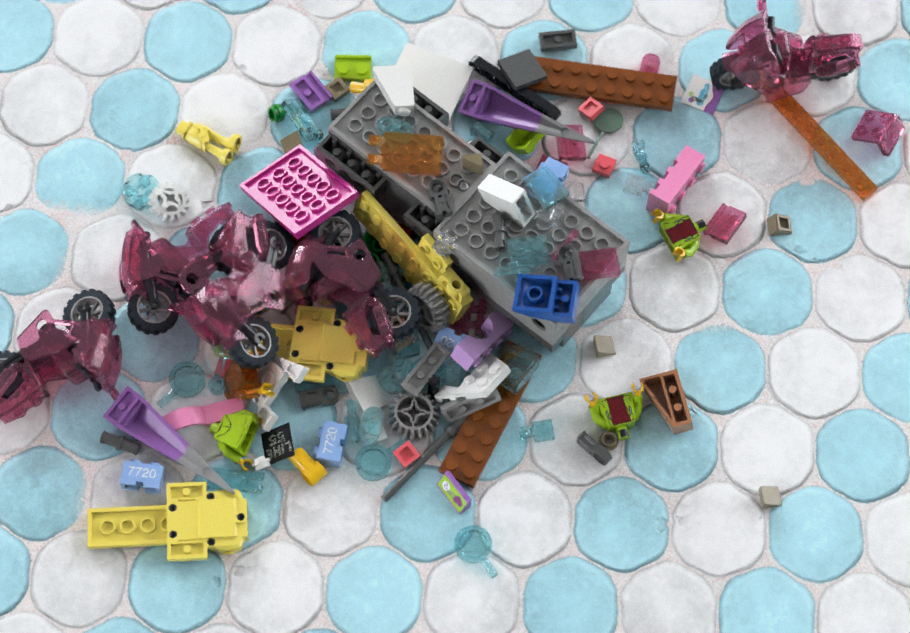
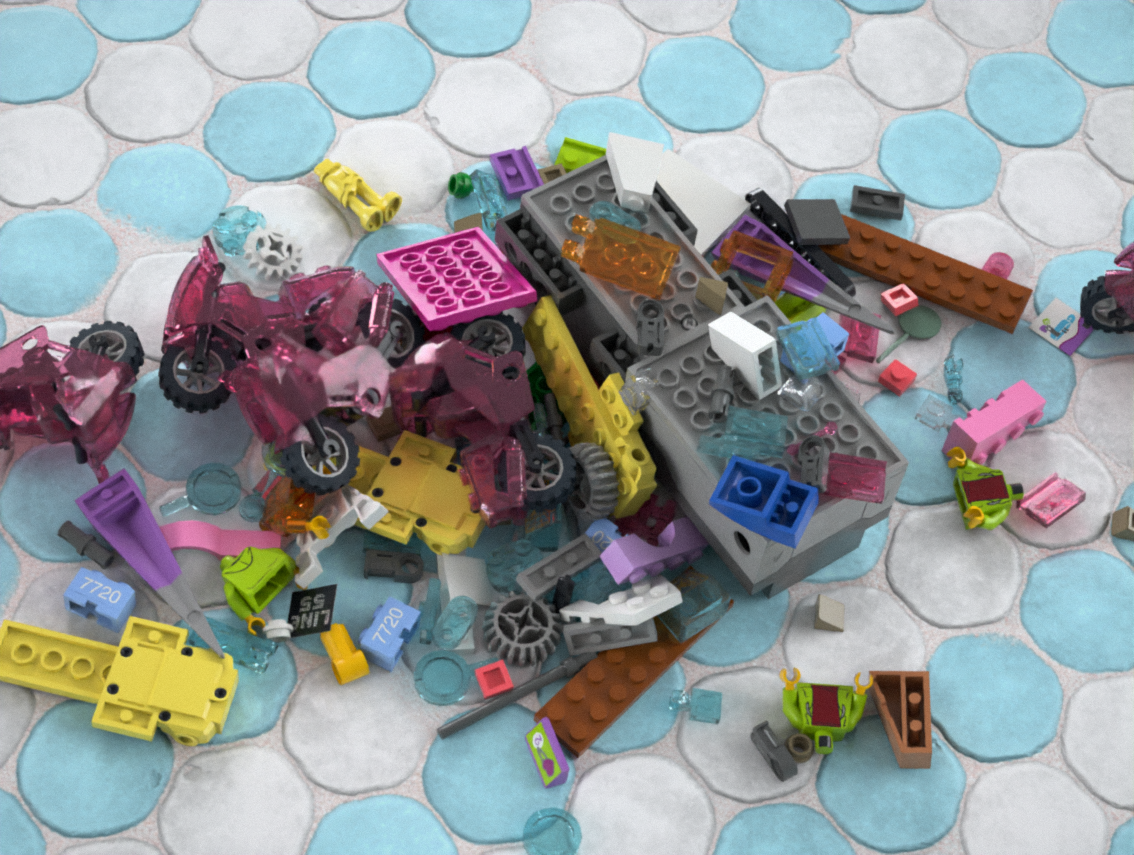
camera: 10 degrees right, 10 degrees down
none -> clear orange window [711,230,793,303]

